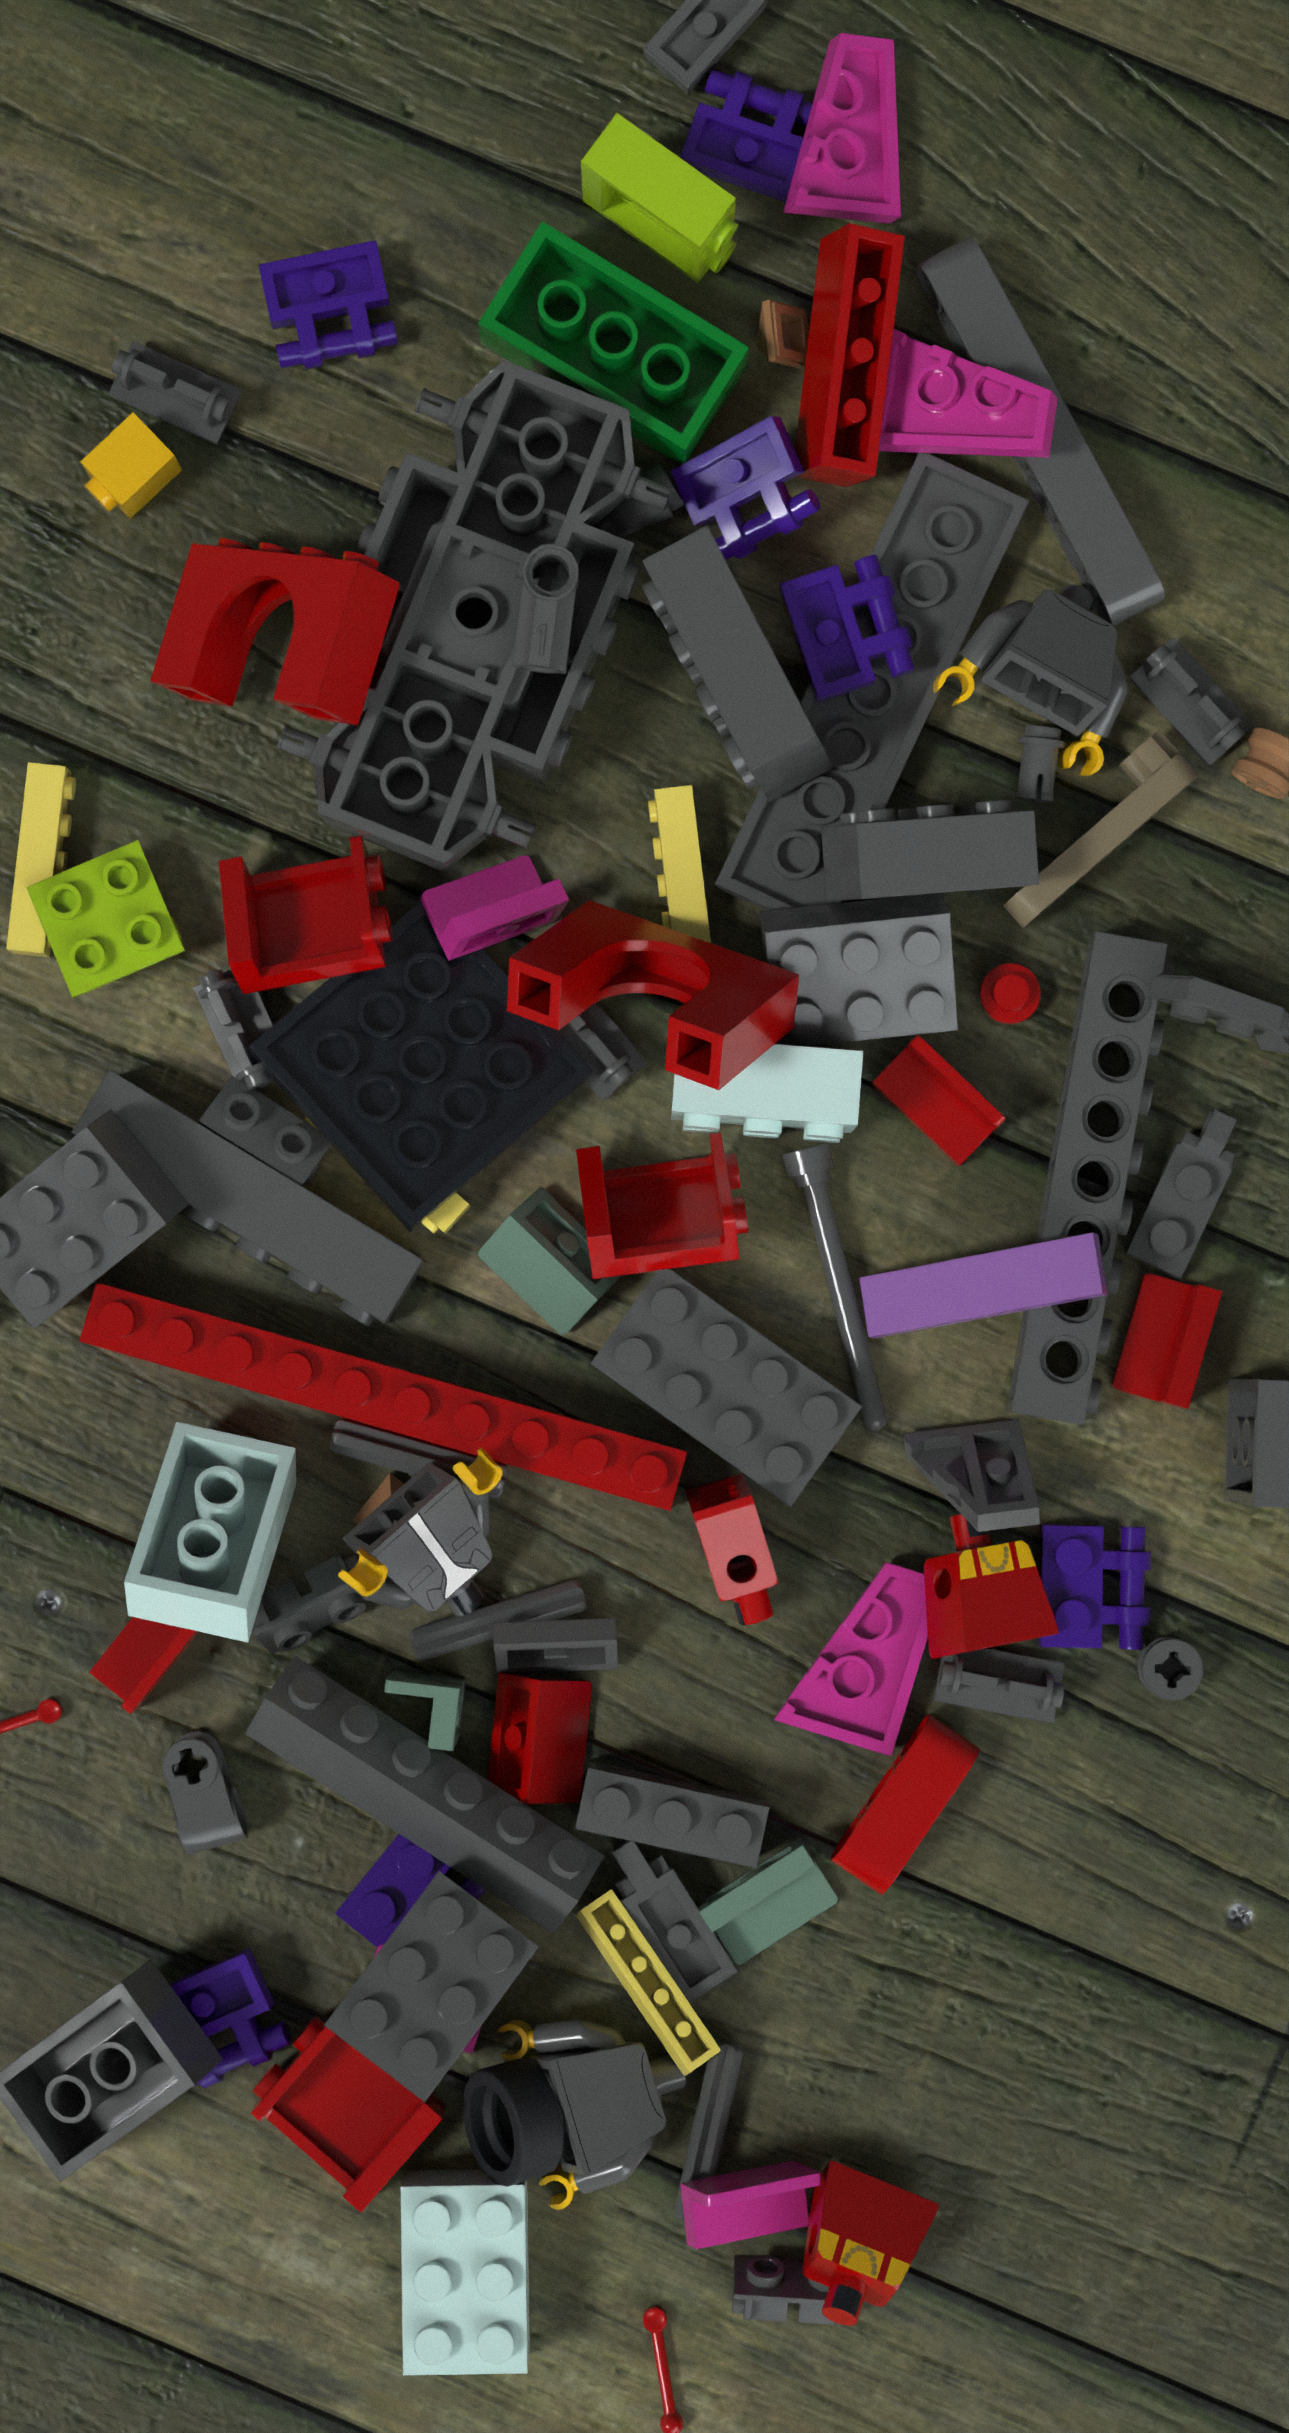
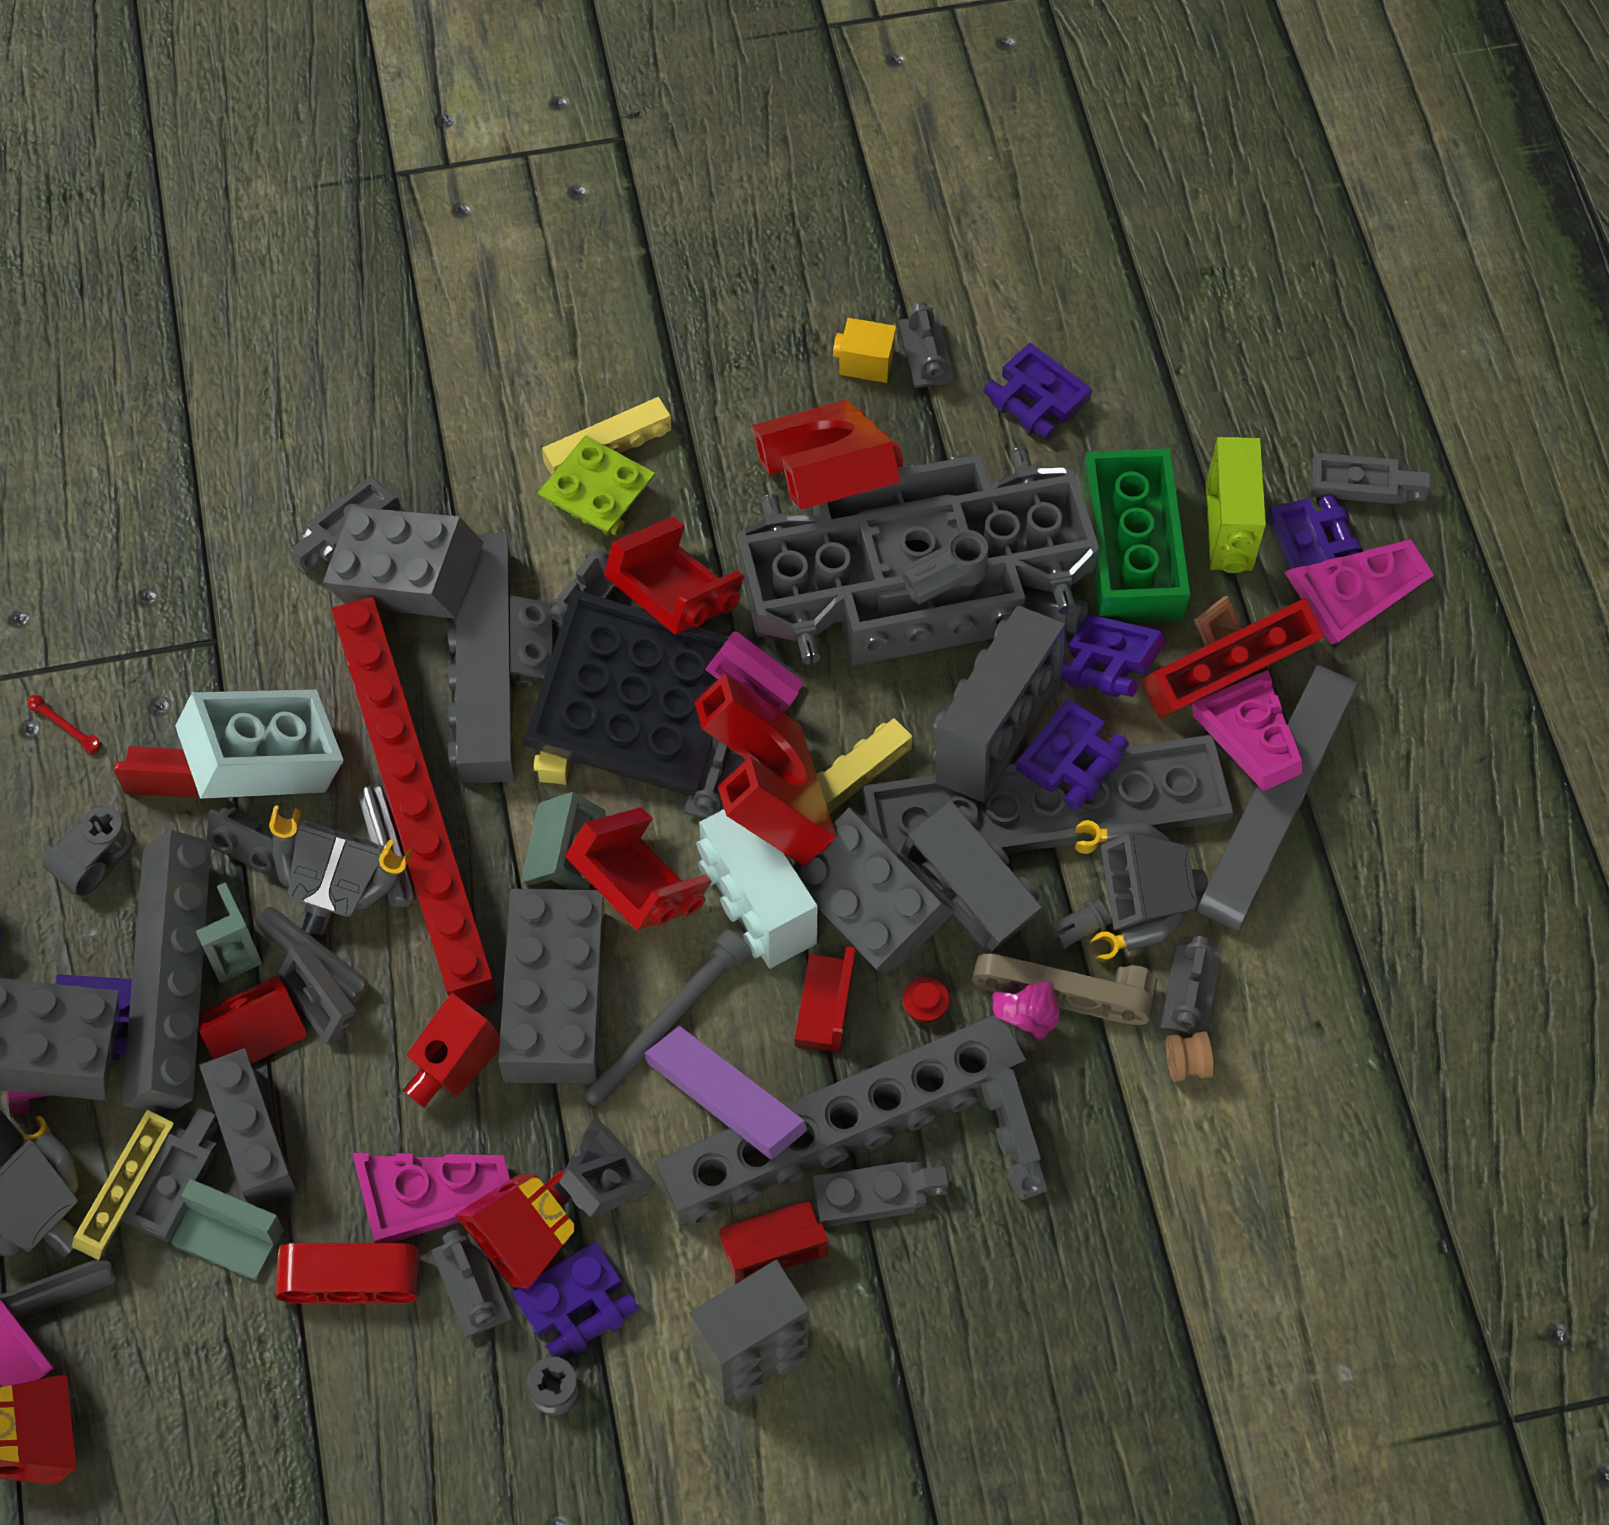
camera: 55 degrees right, 25 degrees down
none -> dark pink piece [991,981,1060,1042]

